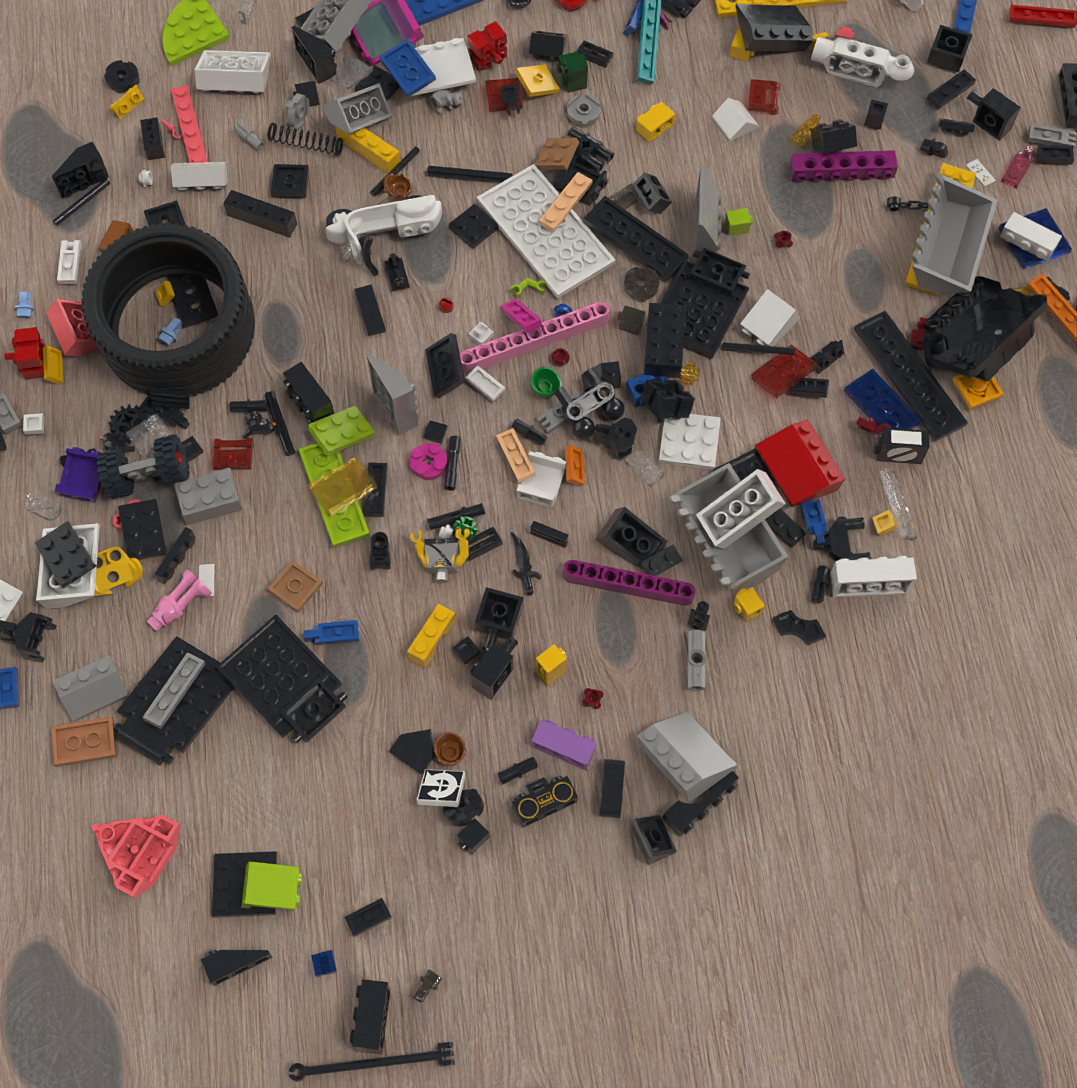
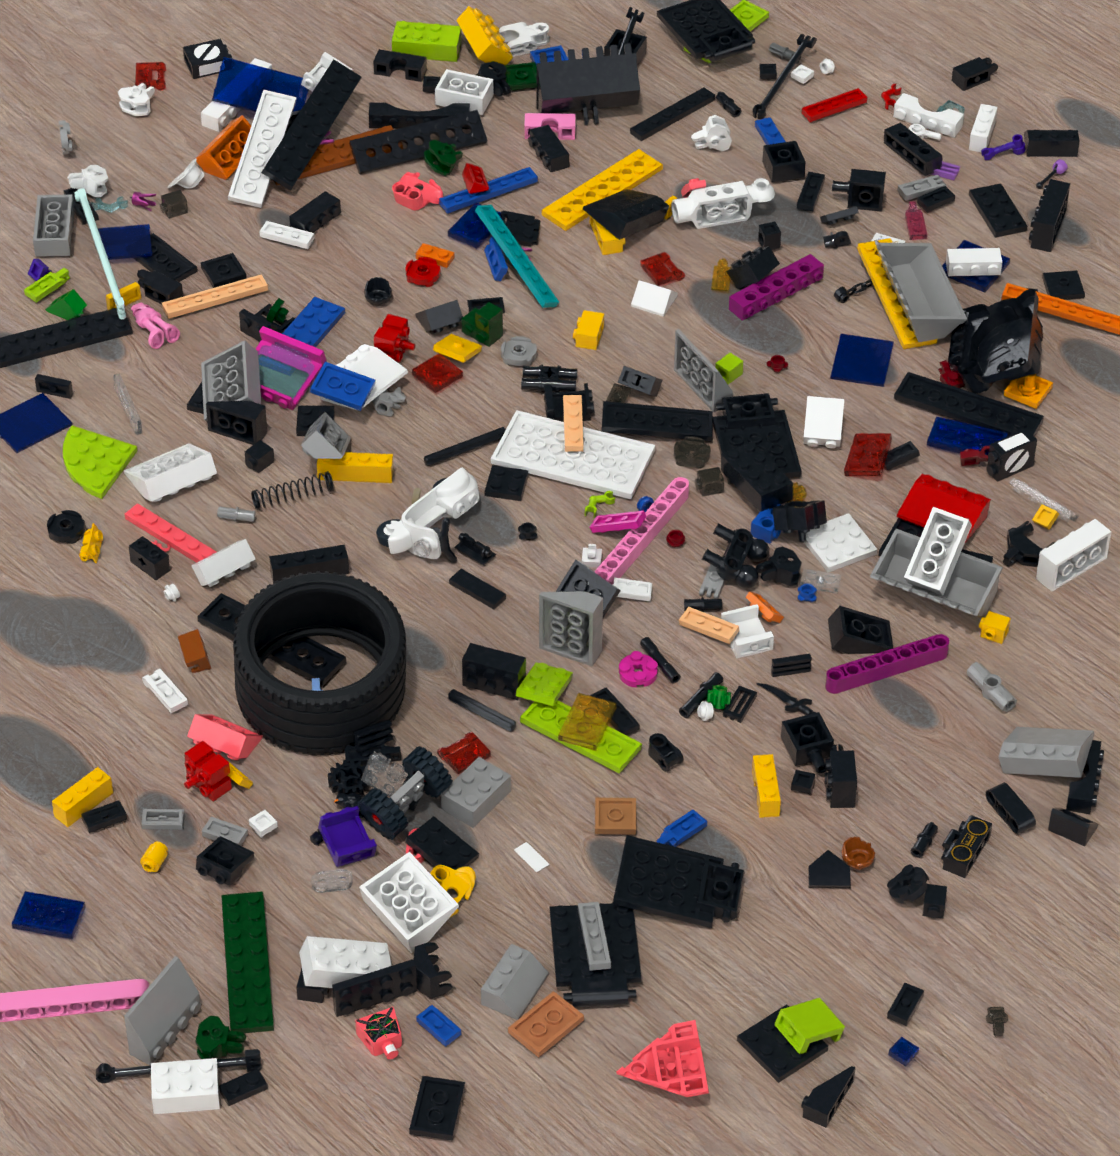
camera: 35 degrees left, 20 degrees down
light blue piece [15,292,34,318] -> none
black plate [35,521,97,589] -> none
black slope [52,141,109,199] -> none
black bar [52,178,111,226] -> none
bright pink piece [147,569,212,631] -> none
yellow tile [155,281,175,306] -> none
black plate [155,527,195,585] -> none
black axle [229,399,267,413] -> none
black animal [243,411,276,439] -> none
black plate [271,164,309,198] -> none
light grey plate [286,93,309,129] -> none
black hinge [289,1042,455,1082] -> none
clear hinge [329,55,374,89] -> none
black brick [350,979,391,1055] -> none
black bar [370,146,420,197] -> none
dark orange hair [383,174,413,200] -> none
torso [410,528,470,583] -> none
tile [417,769,465,807] -> none
black tile [424,420,448,444] -> none
red hinge [439,297,454,313] -> none
black plate [500,83,520,116] -> none
green helmet [530,366,562,398] -> none
medium lavender brick [531,720,597,771] -> none
medium nougat plate [535,138,579,170] -> none
yellow brick [535,644,567,686] -> none
black slope [582,361,621,392] -> none
dark red plate [582,688,603,709] -> none
black plate [640,545,683,576] -> none
black hinge [688,601,710,631] -> none
black bar [722,342,796,355] -> none
black tile [773,610,826,646] -> none
blue hinge [801,499,828,544] -> none
black hinge [808,340,845,374] -> none
black axle [812,565,830,604] -> none
none -> black plate [518,522,537,540]
none -> blue plate [798,584,817,602]
none -> clear blue piece [830,334,894,387]

